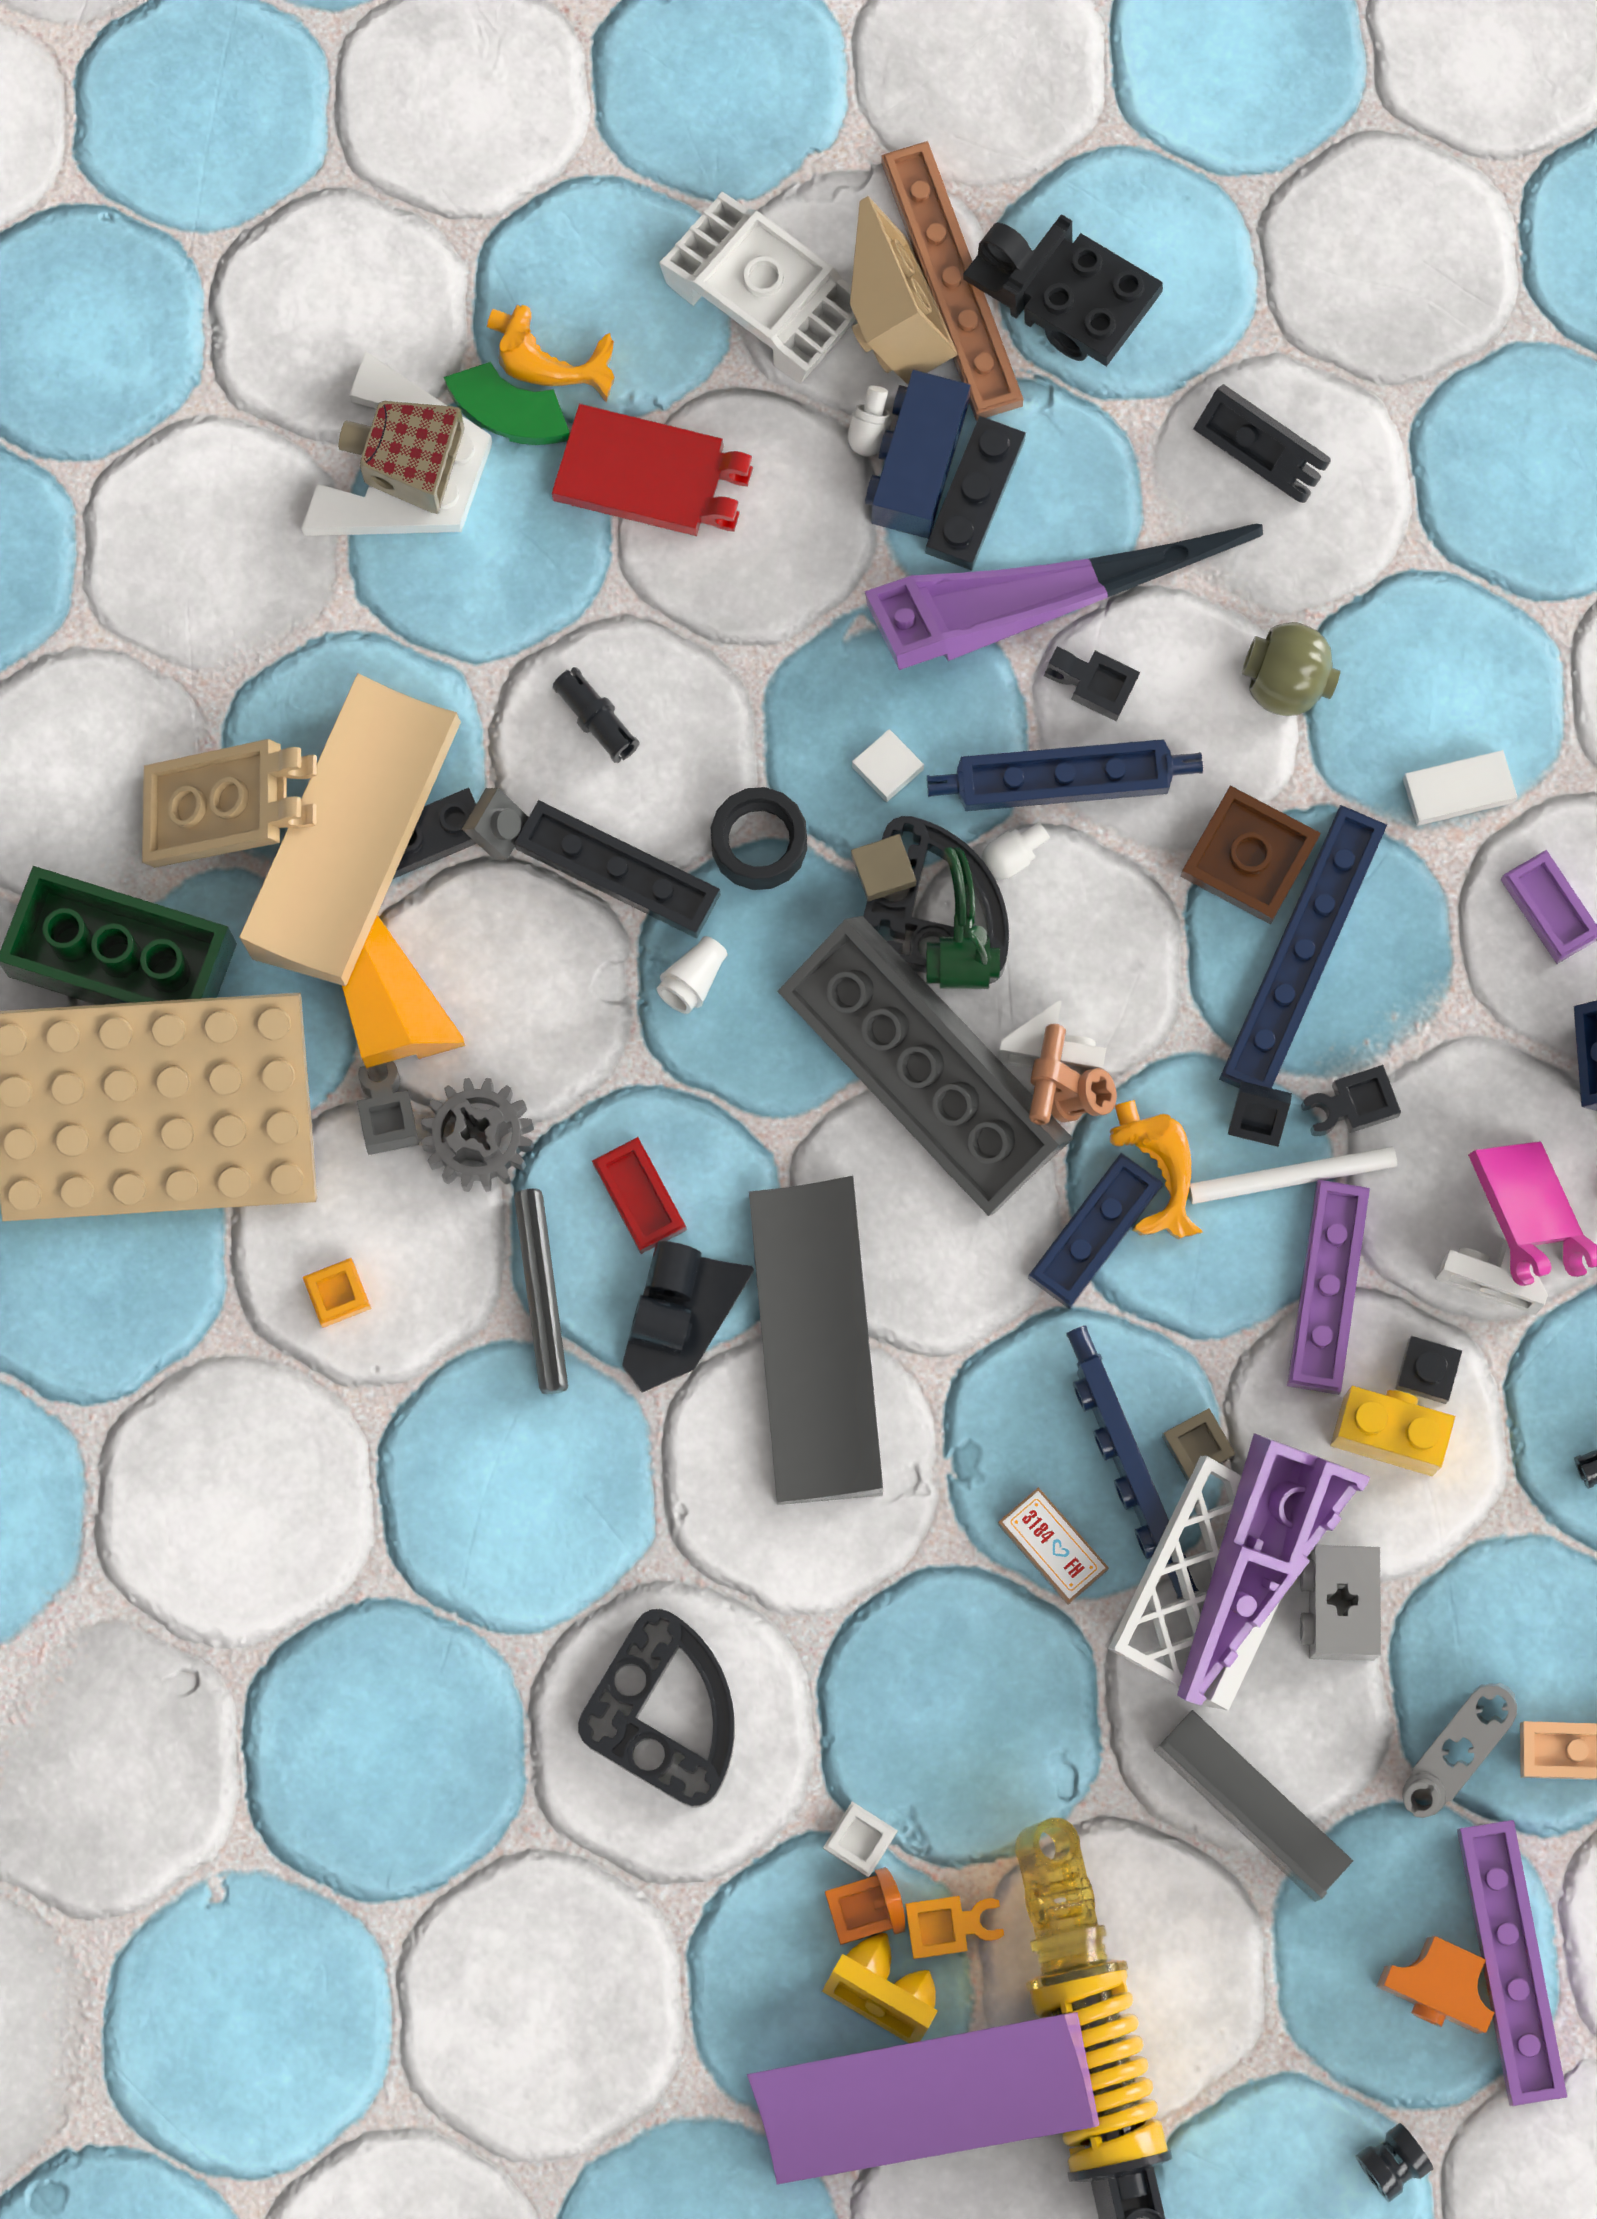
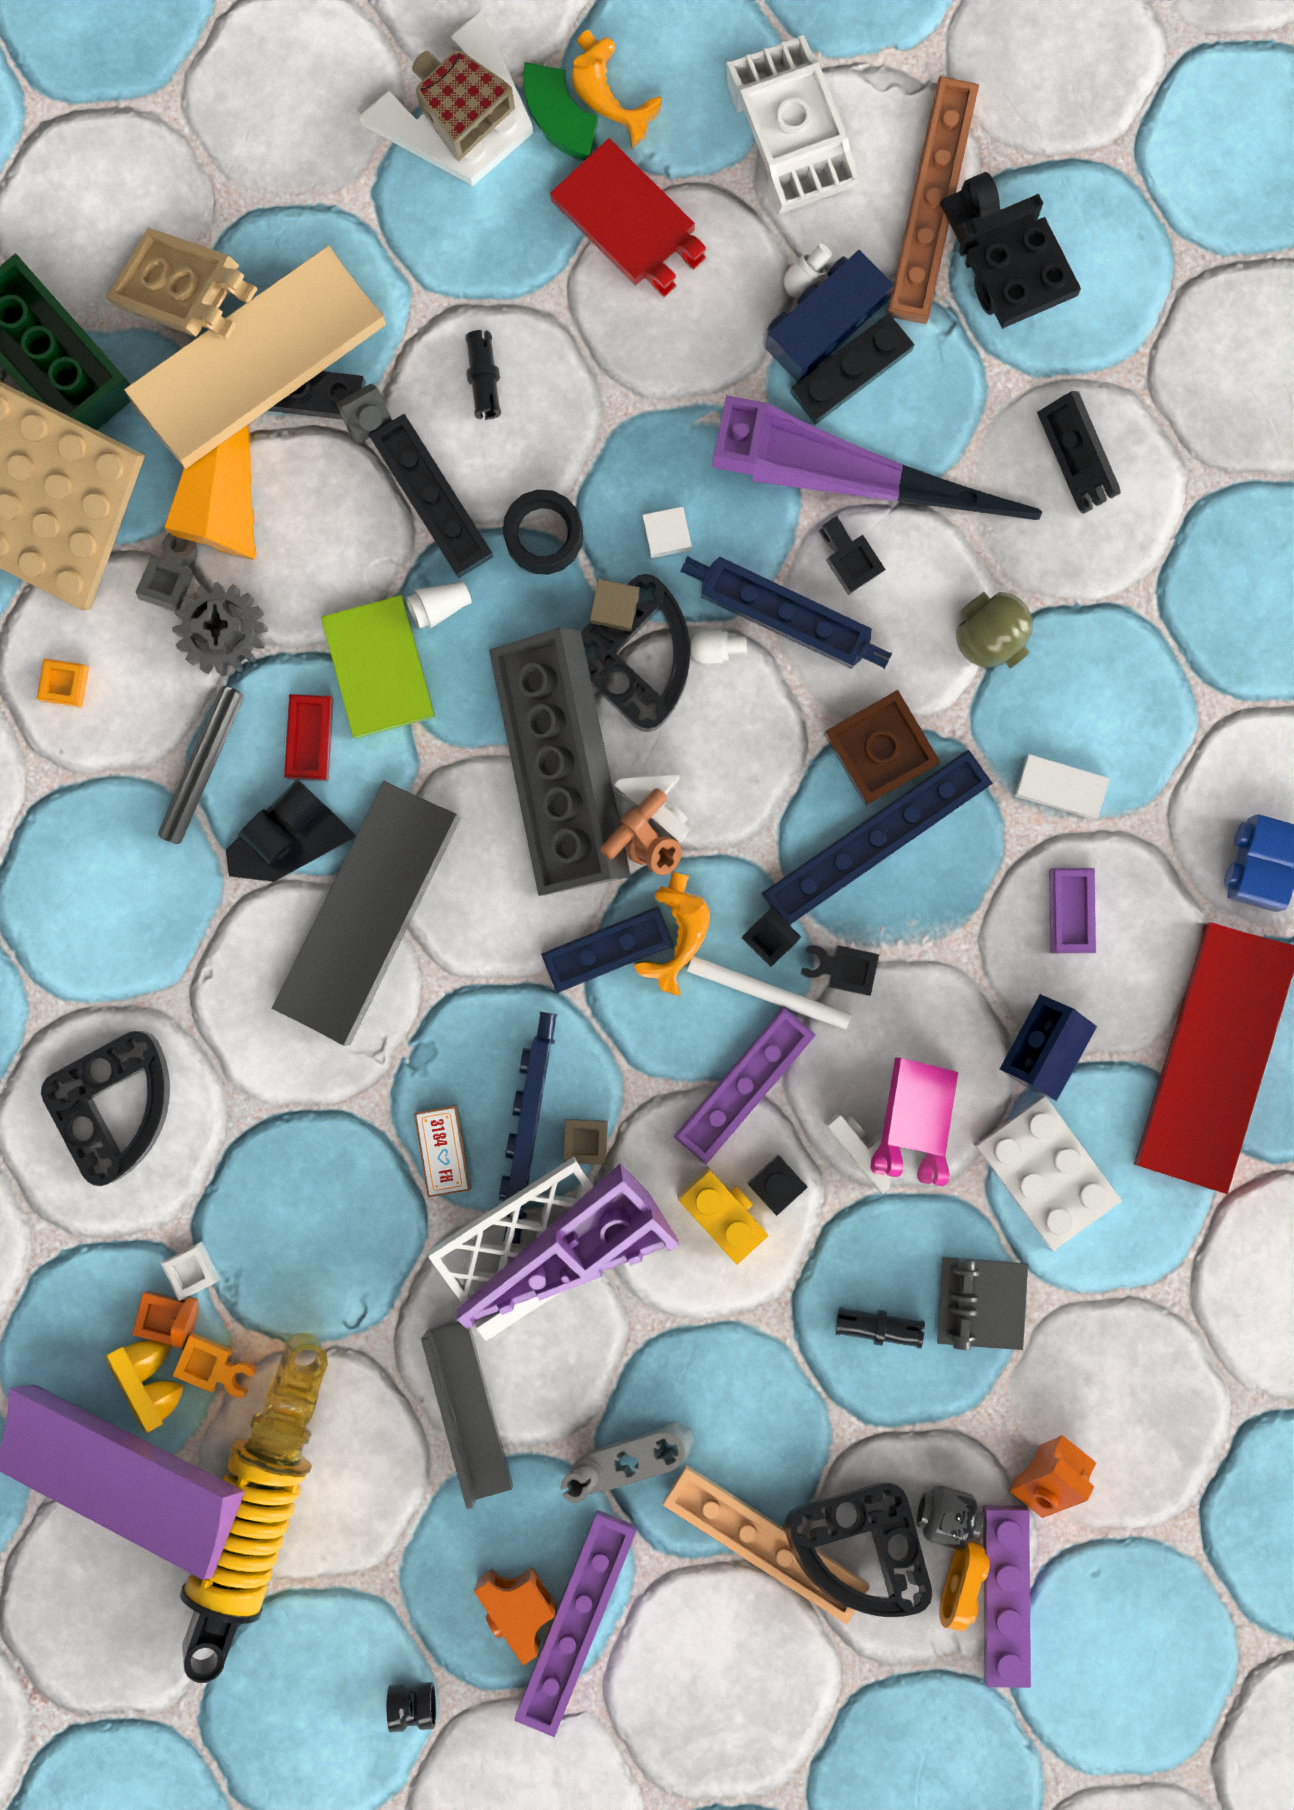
camera: 30 degrees right, 10 degrees up
tan slope [850,196,958,385] -> none
dark green plant [926,847,1000,989] -> none
light grey brick [1300,1545,1381,1661] -> none
none -> lime tile [321,595,436,739]

